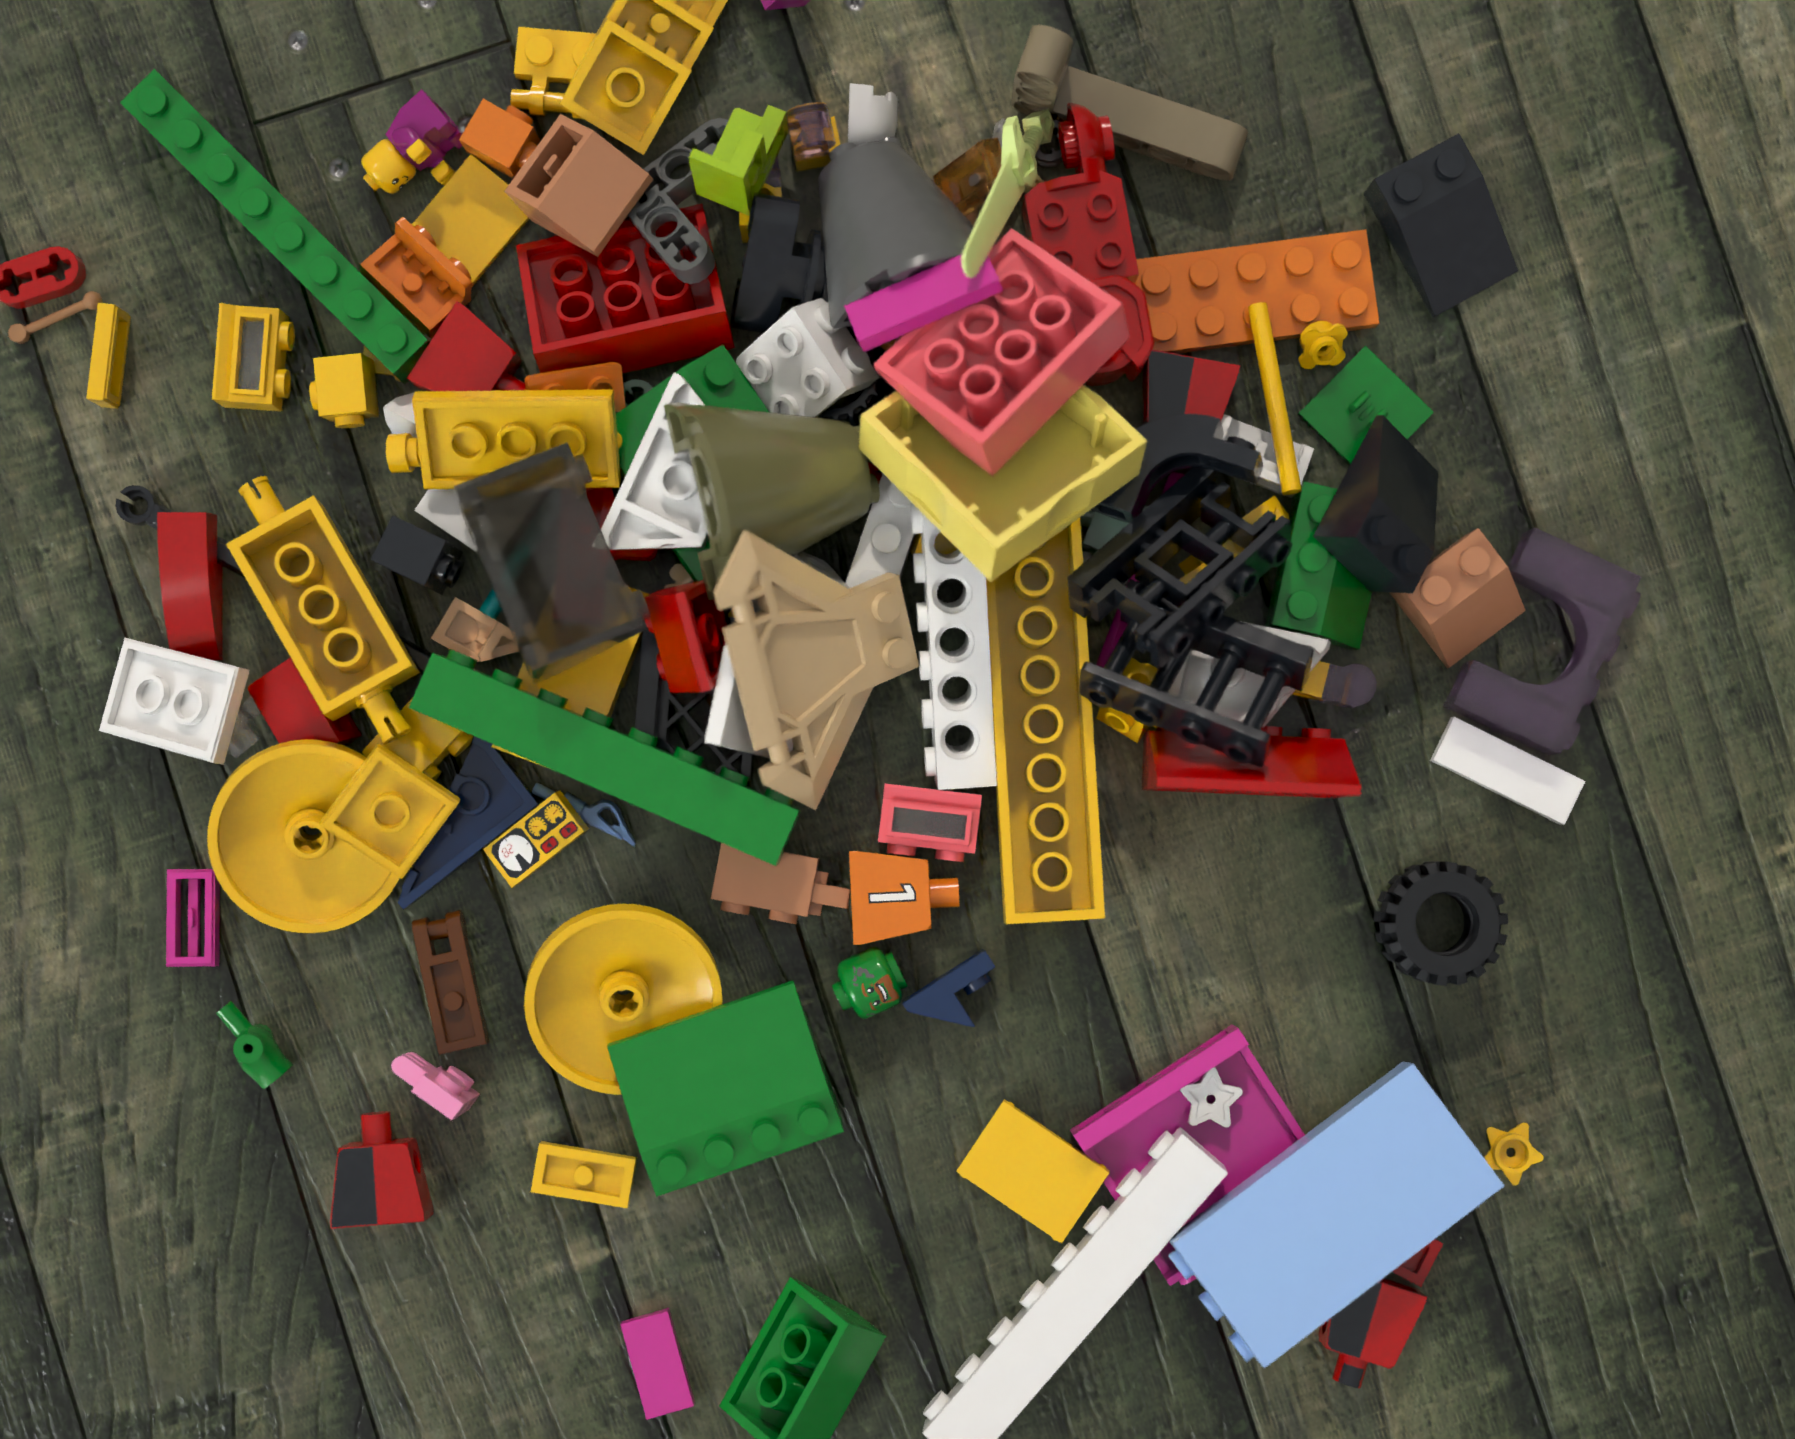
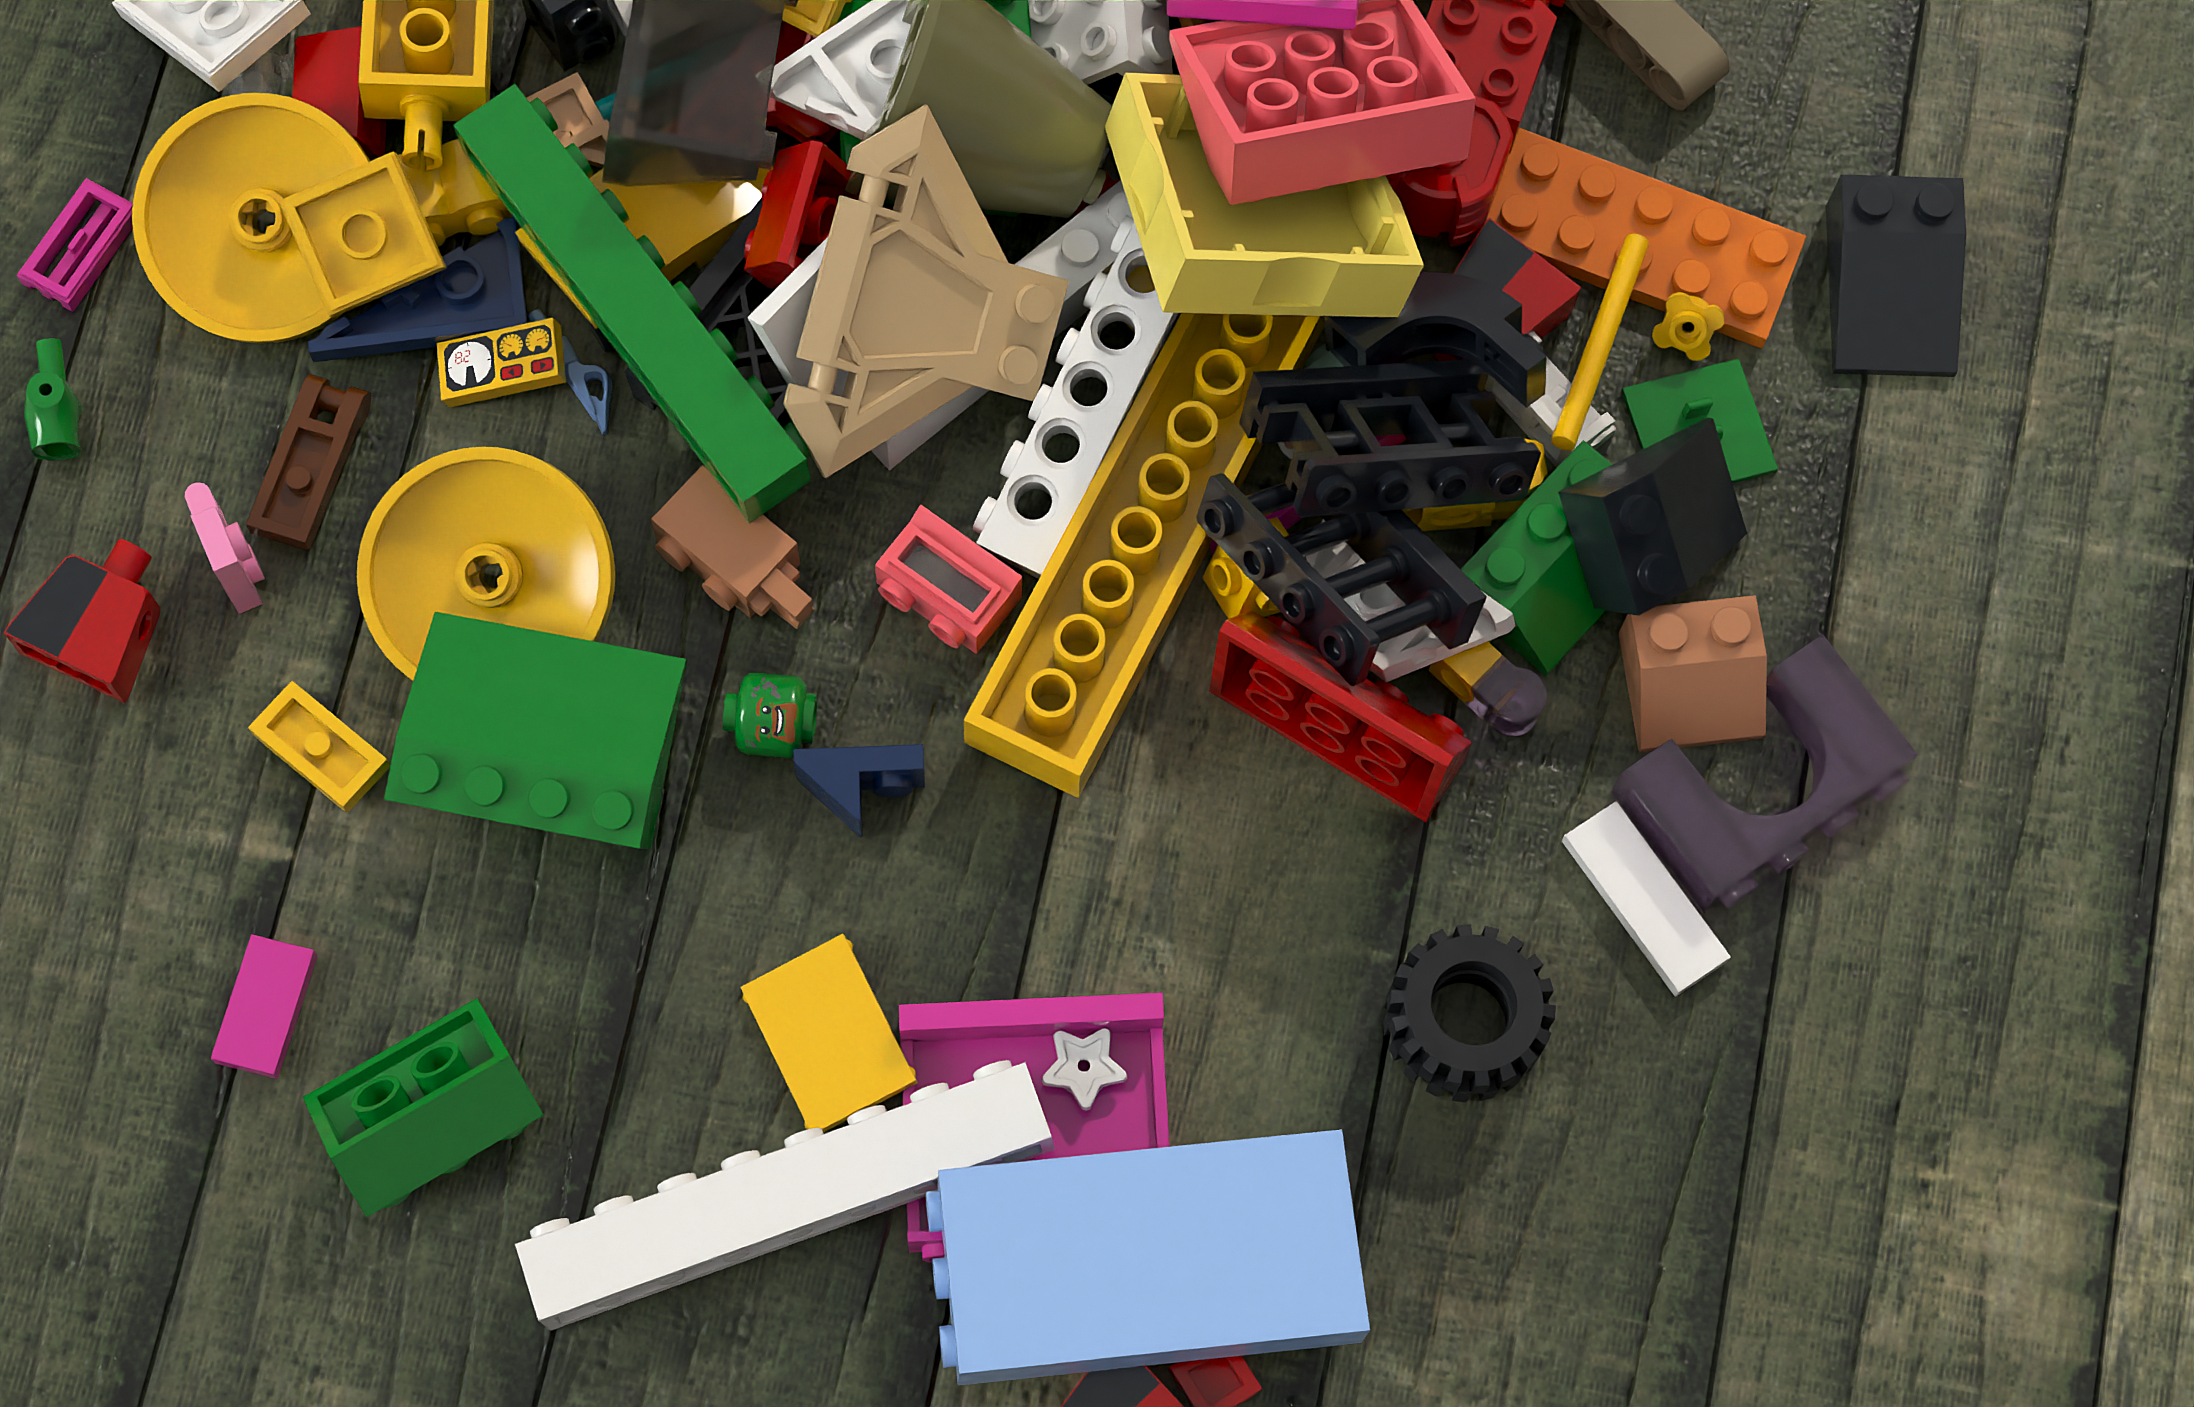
camera: 25 degrees right, 15 degrees down
orange torso [849,851,959,945] -> none
yellow plate [1484,1122,1544,1186] -> none

